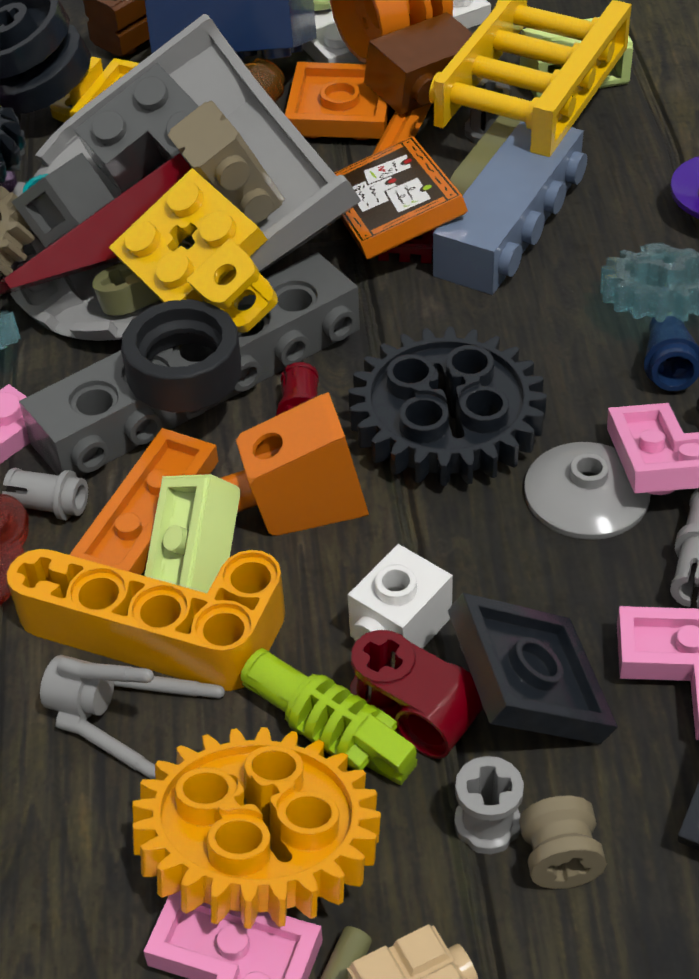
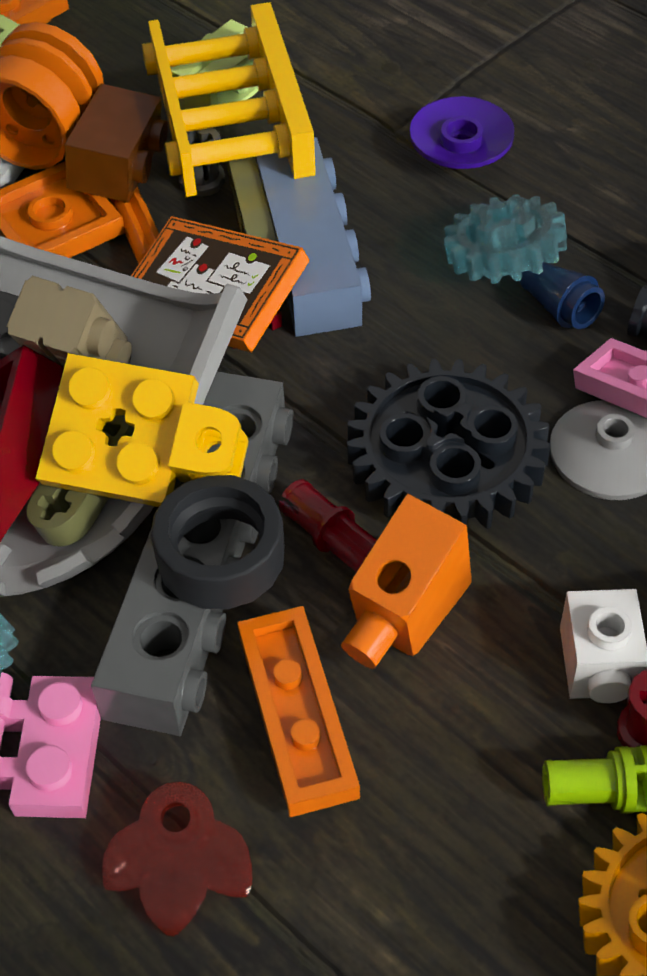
camera: 40 degrees left, 5 degrees up
light grey pin [2,468,88,520] -> none
light orange beam [7,549,285,691] -> none
light grey plant [40,655,225,779] -> none
yellowish green slope [144,474,240,593] -> none

